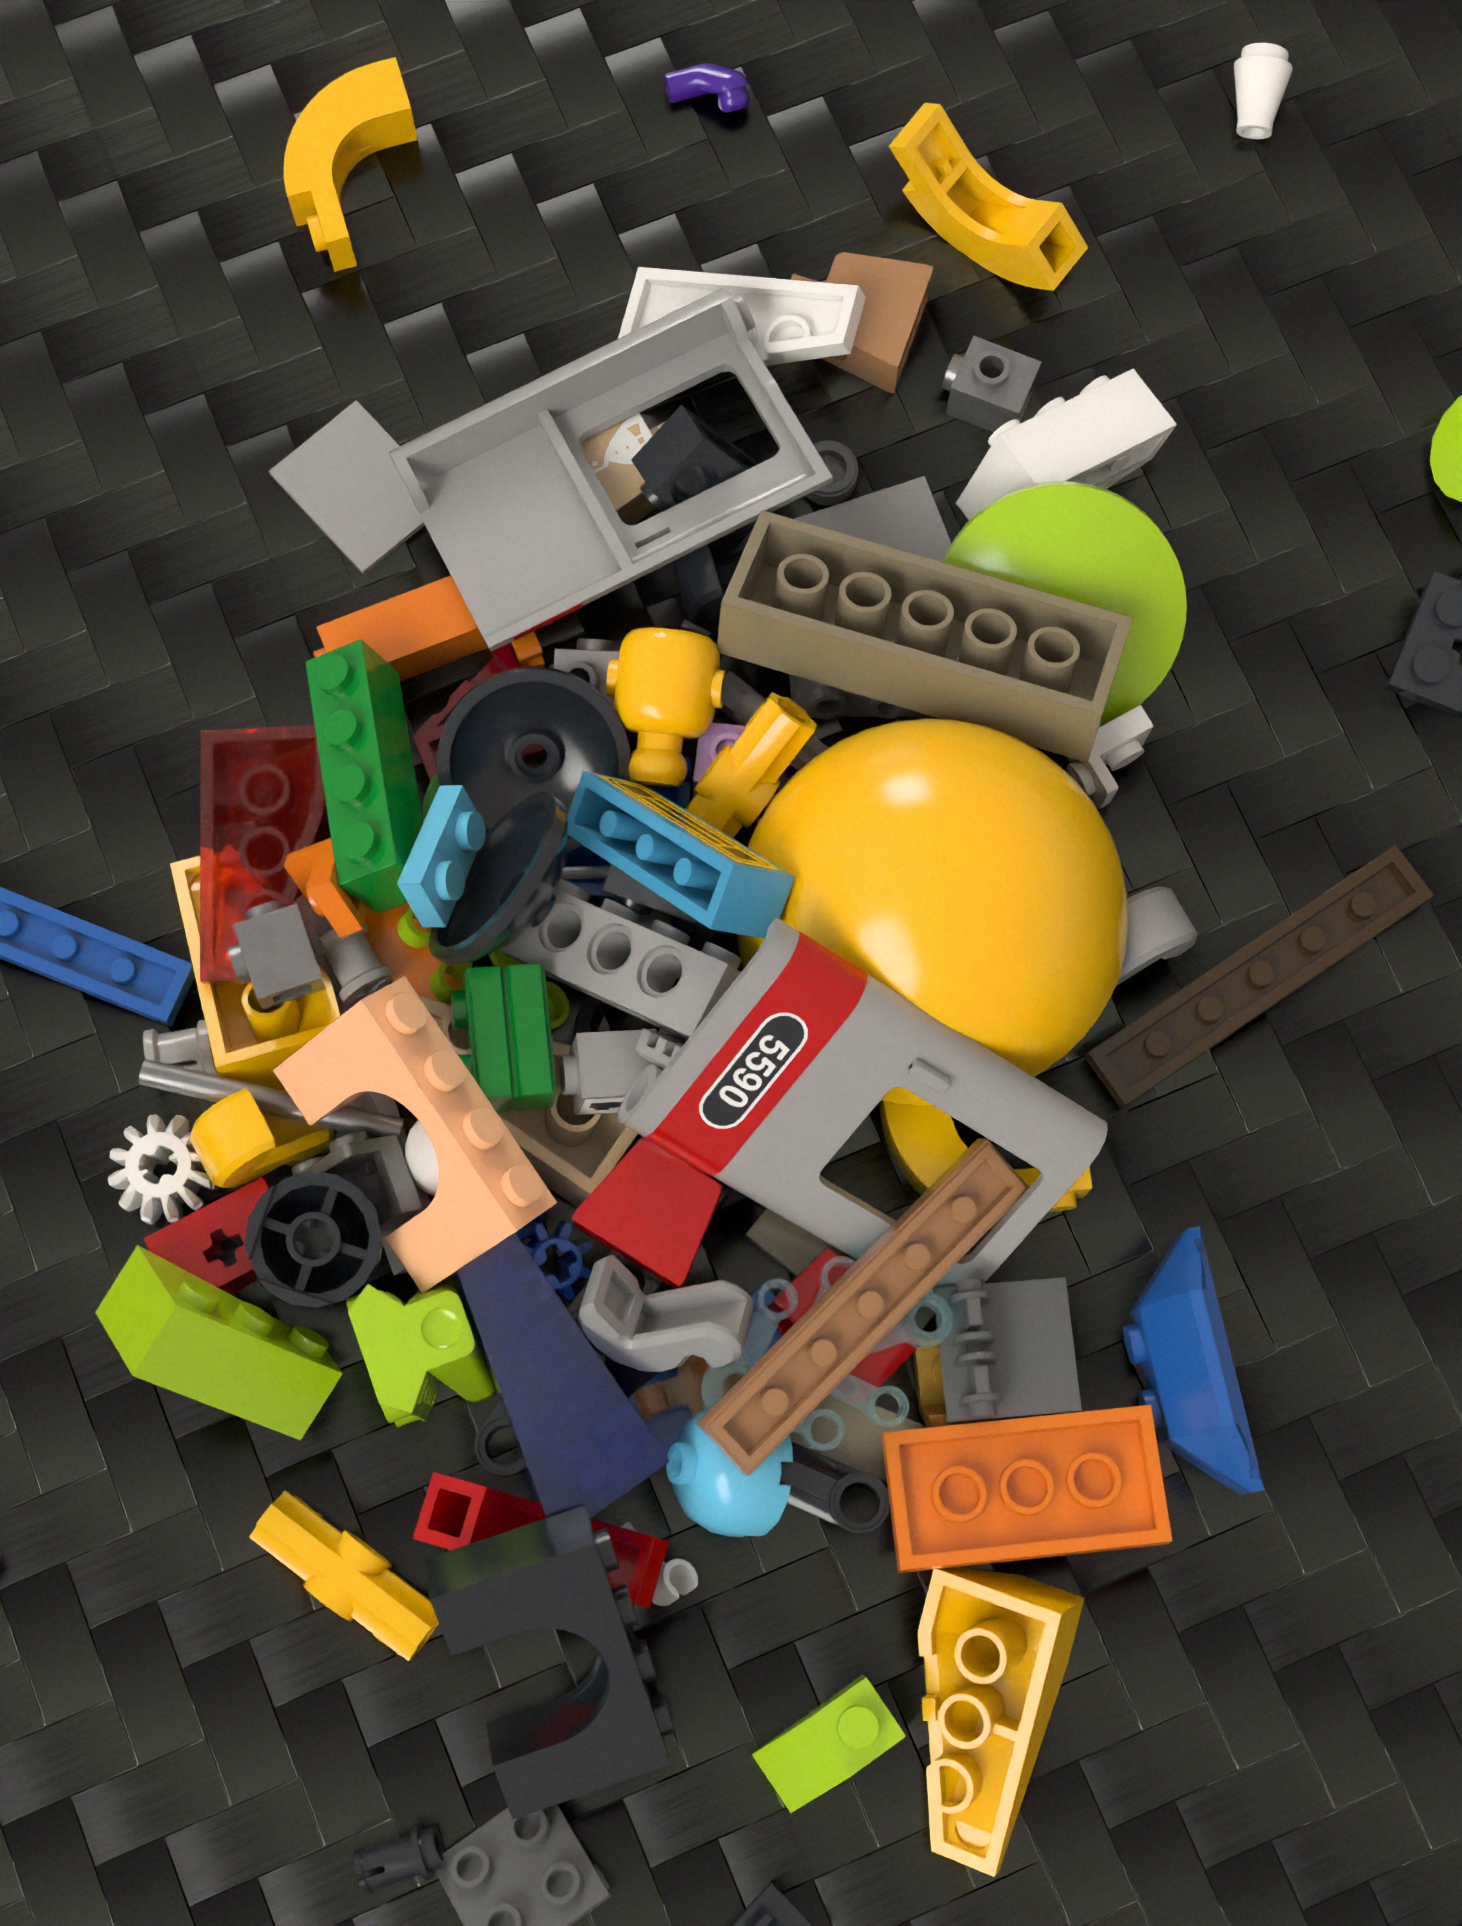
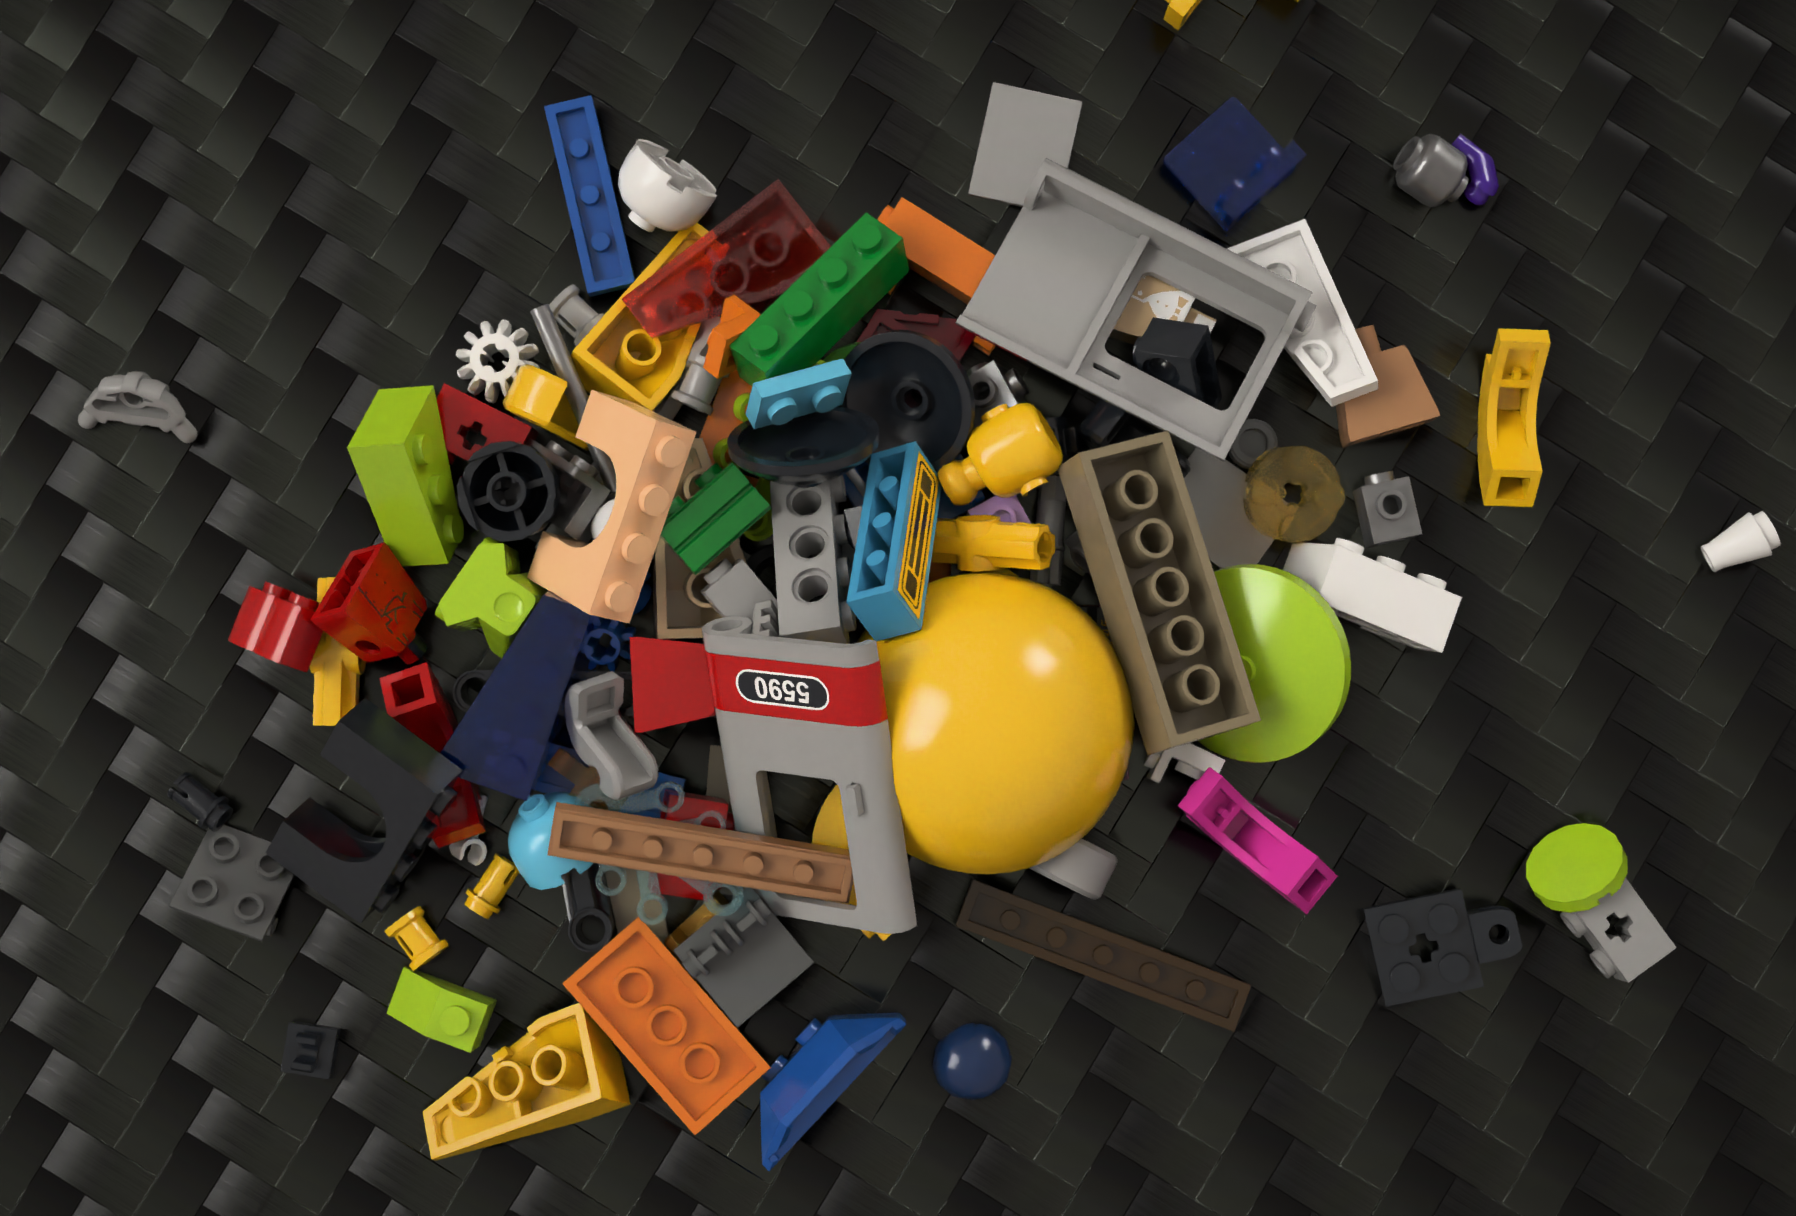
camera: 55 degrees right, 10 degrees up
flat silver brick [227,901,326,1010] -> none
none -> red brick [228,581,323,673]
none -> red torso [310,542,428,664]
none -> yellow bush [384,906,449,972]
none -> yellow pin [464,853,520,919]
none -> white cylinder [618,139,718,232]
none -> dark blue hair [932,1023,1012,1100]
none -> clear blue bracket [1163,97,1306,232]
none -> dark pink arch [1178,767,1338,914]
none -> clear yellow plate [1243,445,1345,544]
none -> flat silver head [1393,134,1469,207]

